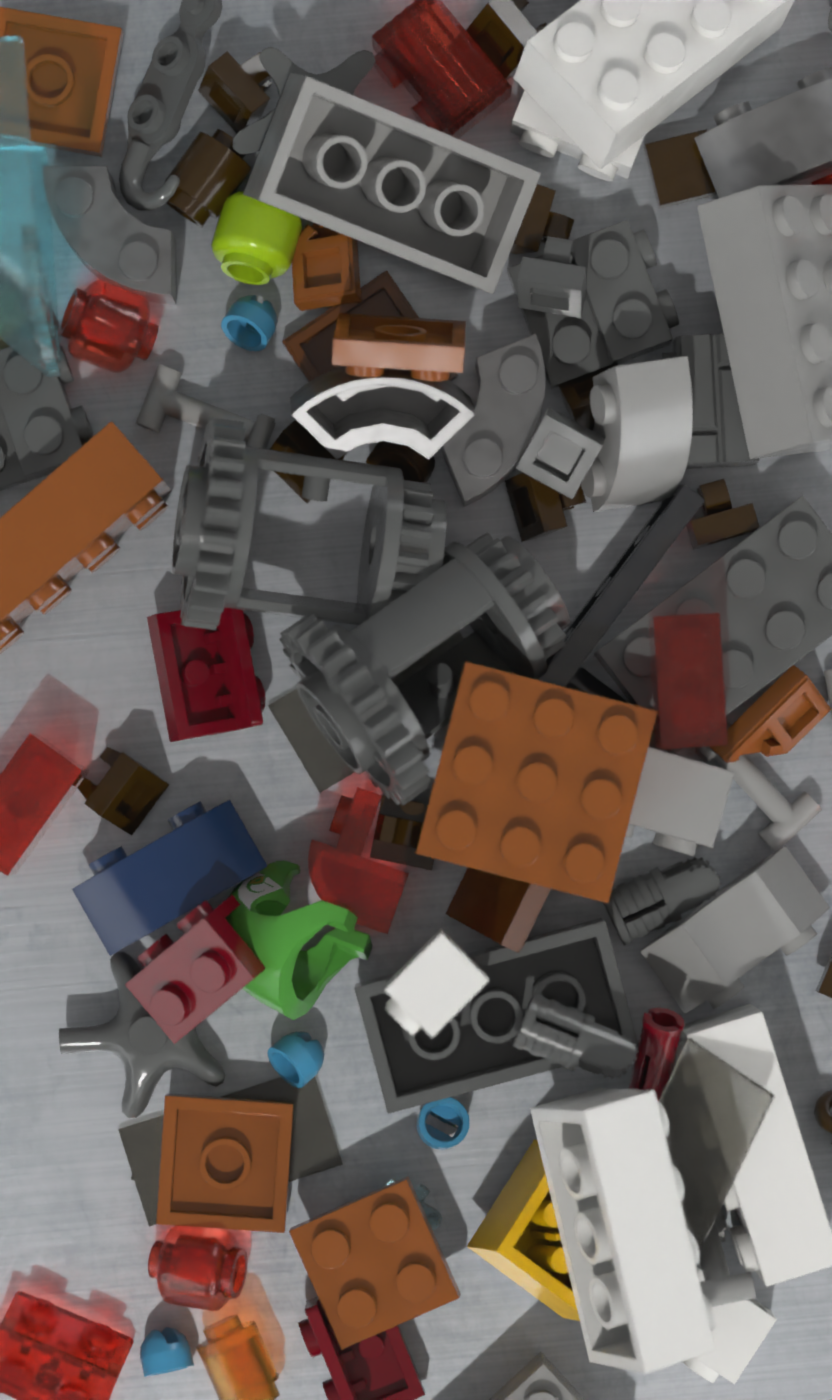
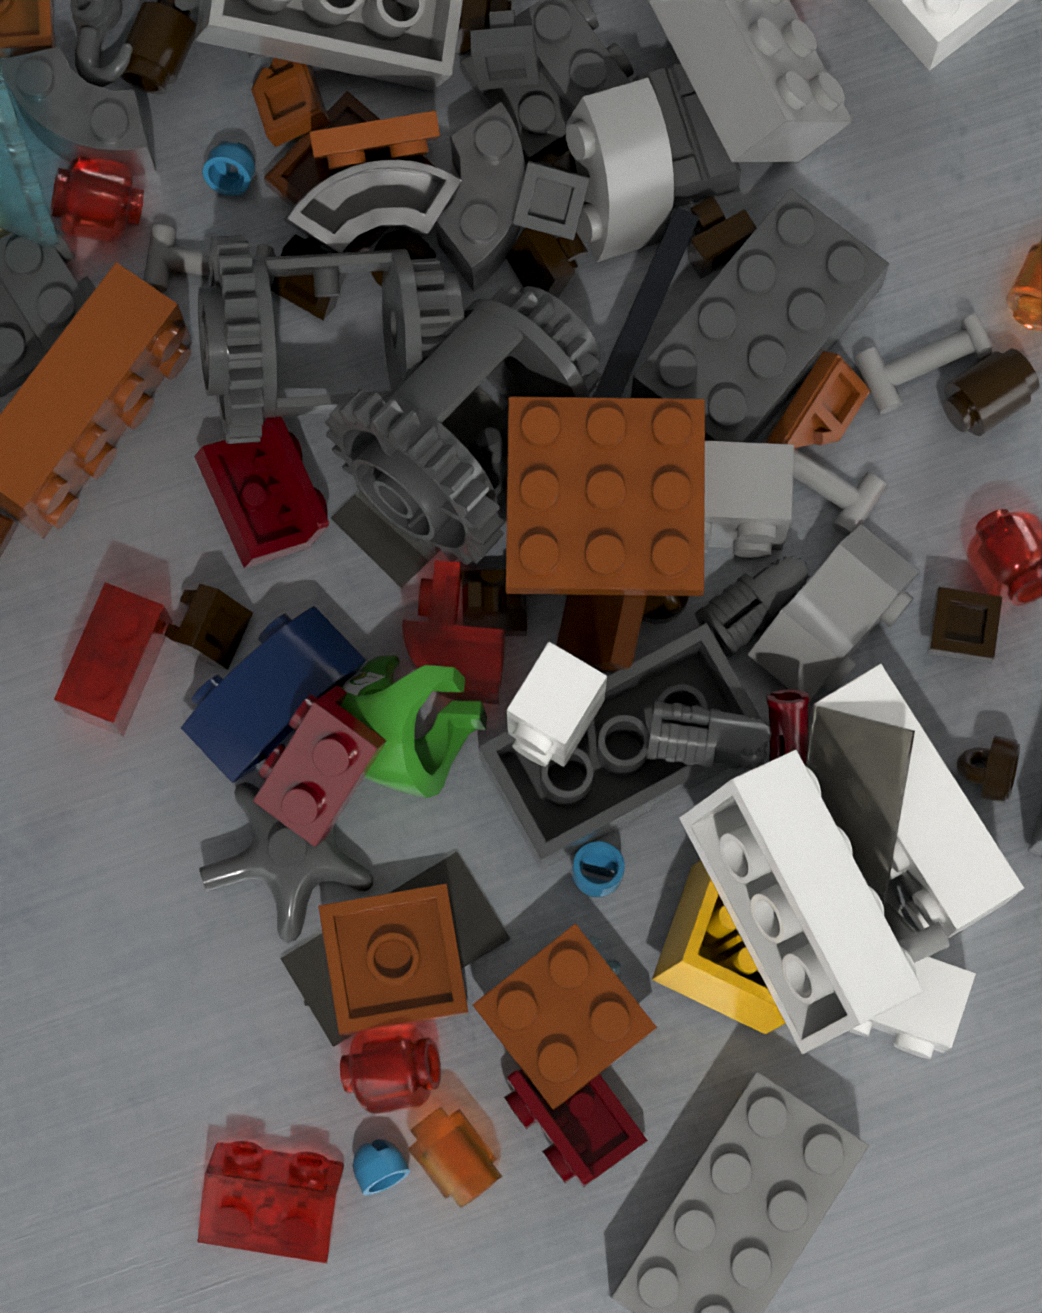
camera: 15 degrees left, 10 degrees down
lime head [211,191,302,285] -> none
dark azure hinge [268,1031,325,1088] -> none
clear red brick [648,613,728,750] -> none

